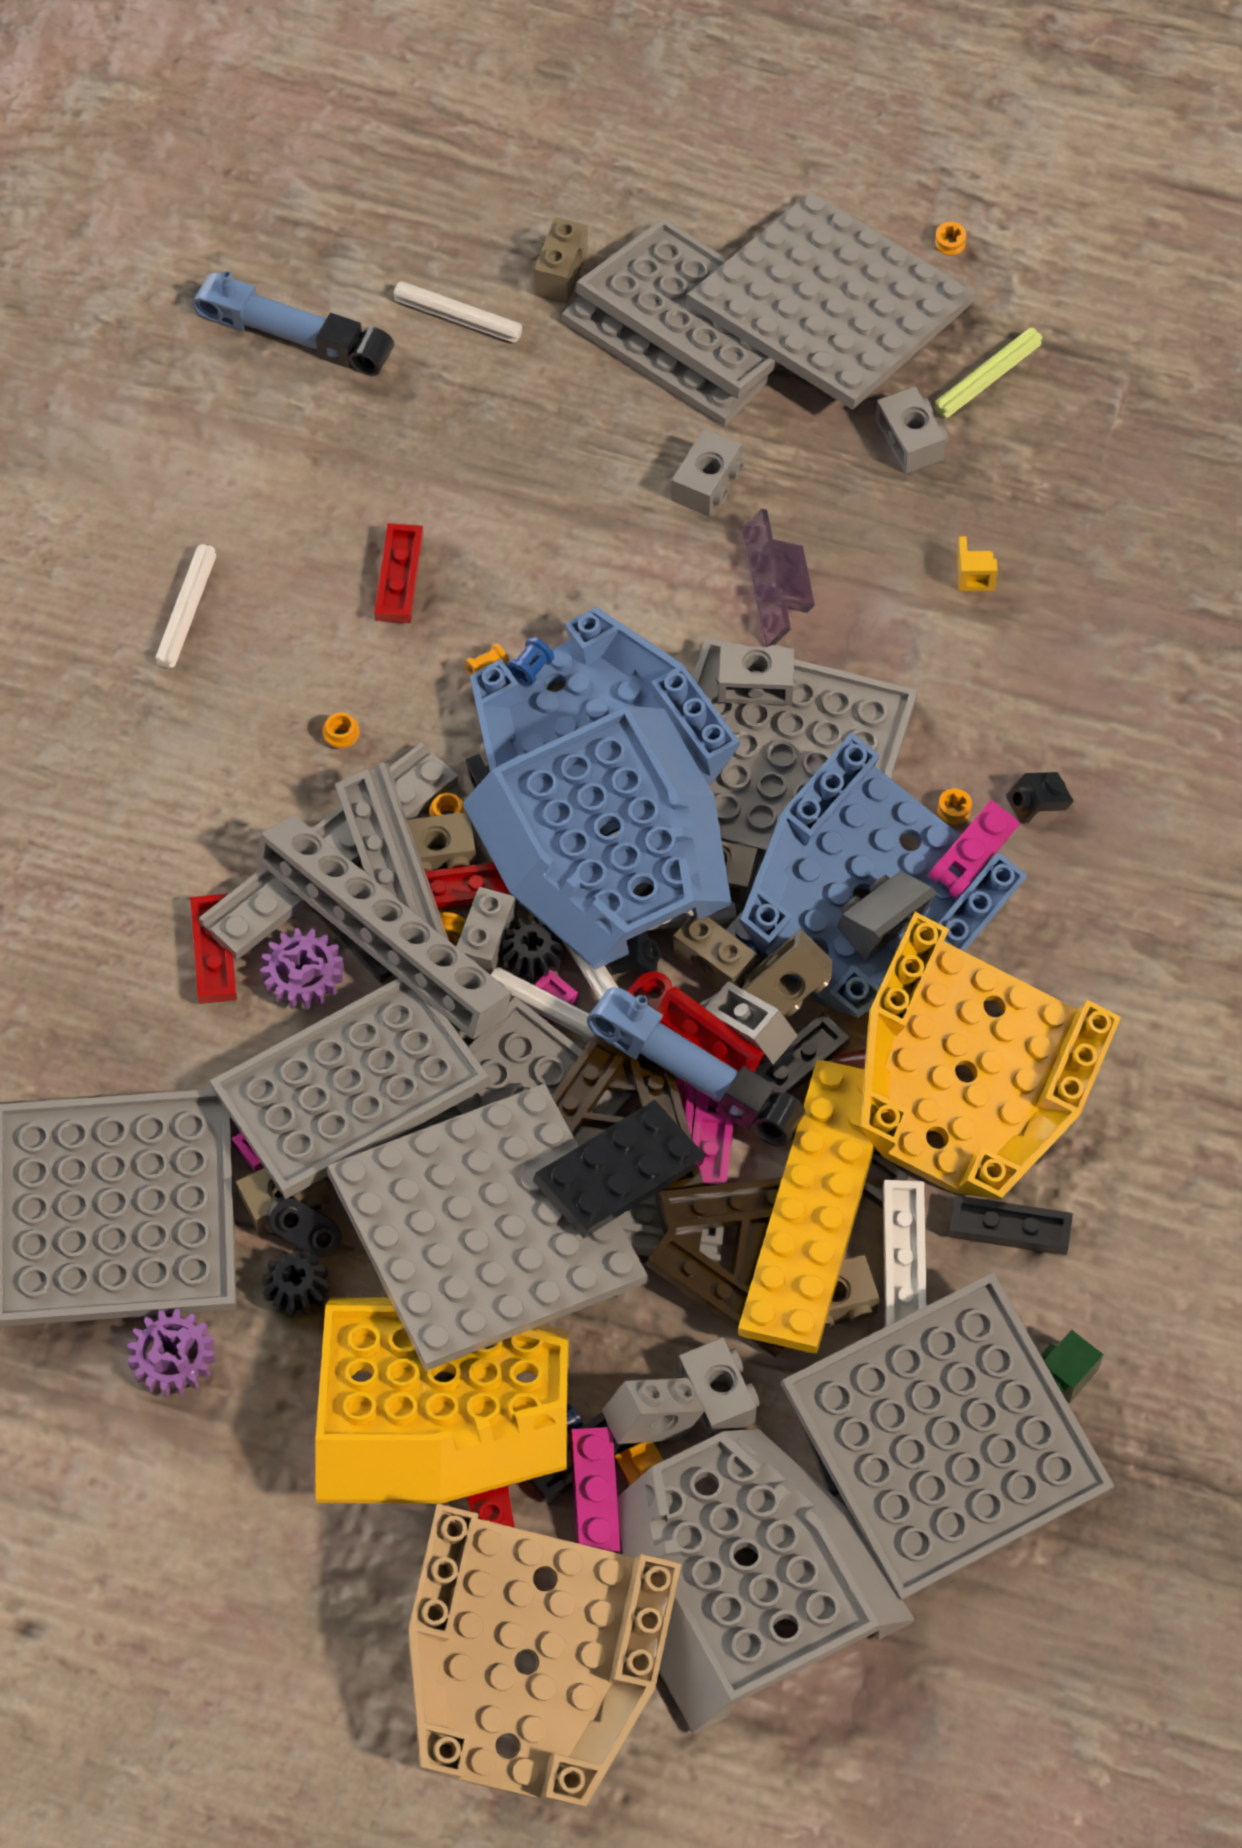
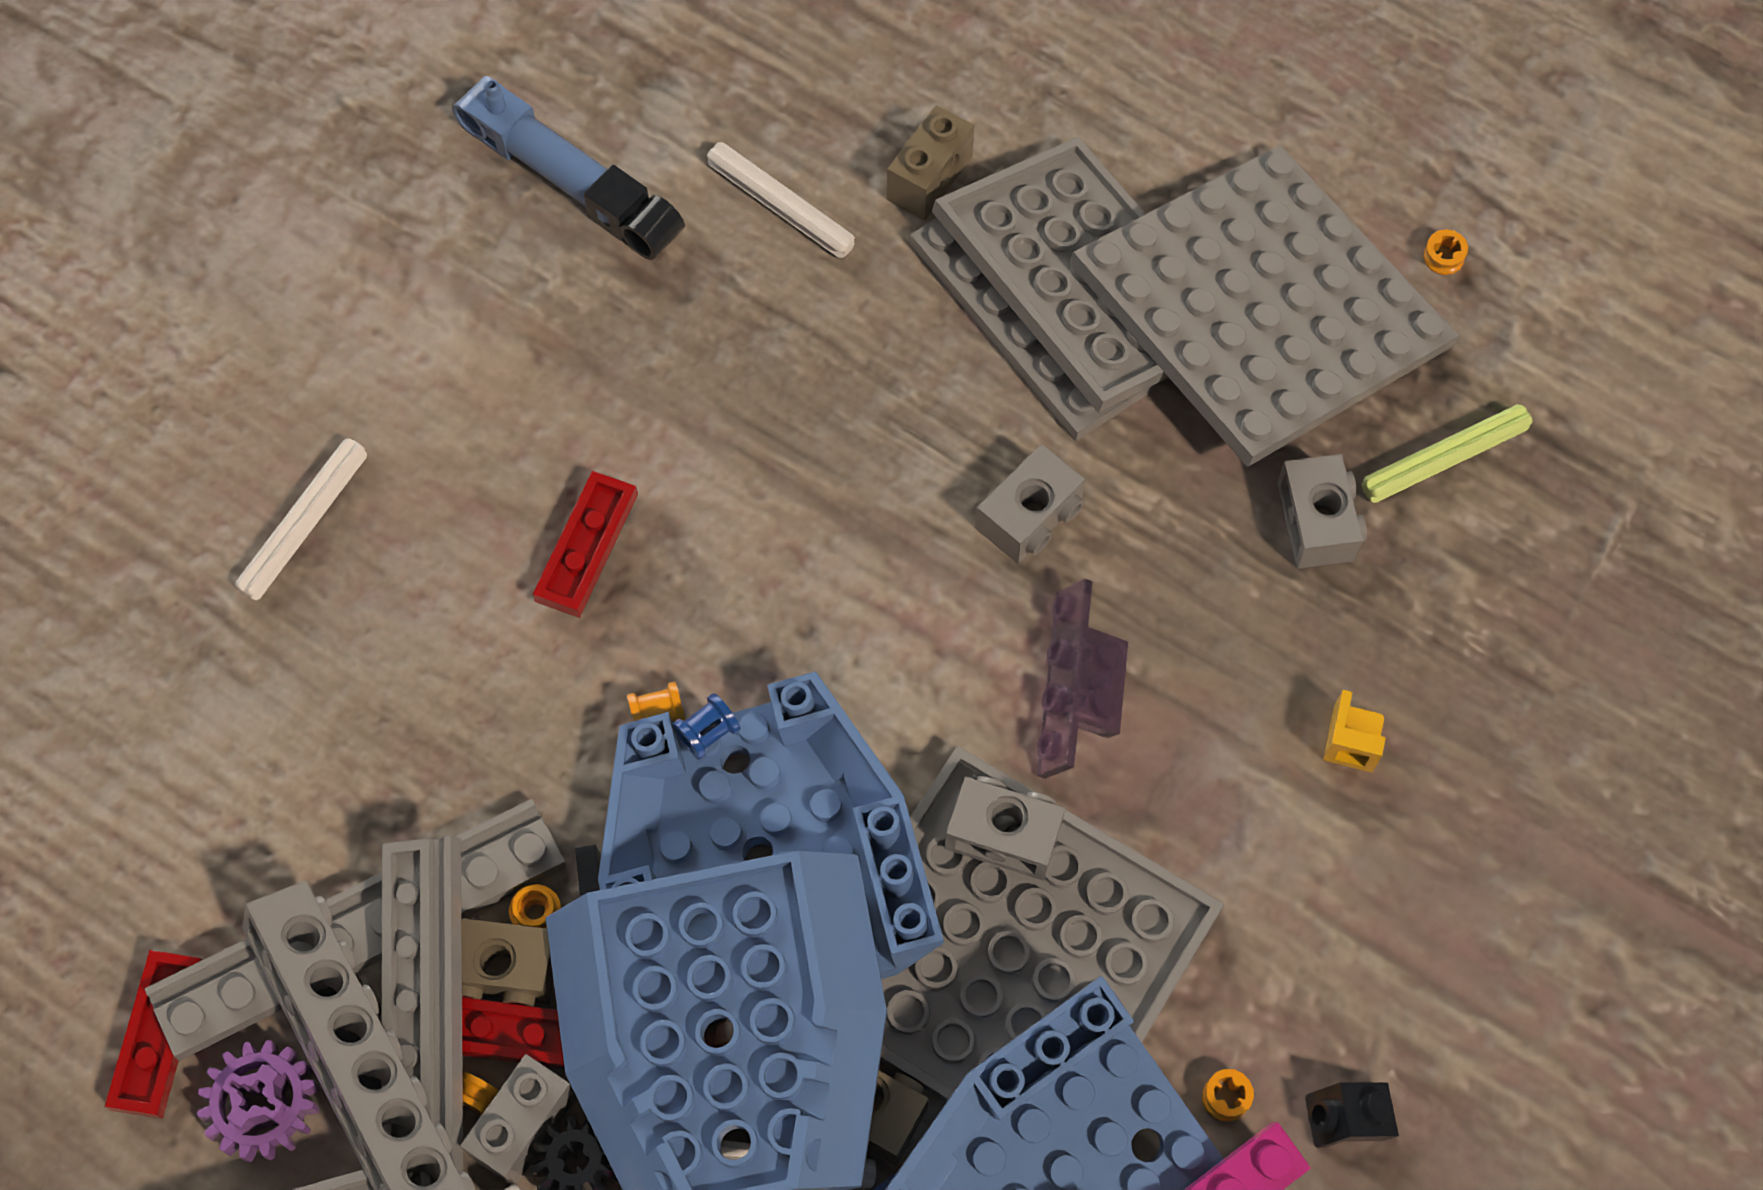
camera: 15 degrees right, 5 degrees up
light orange plate [323,713,360,749] -> none

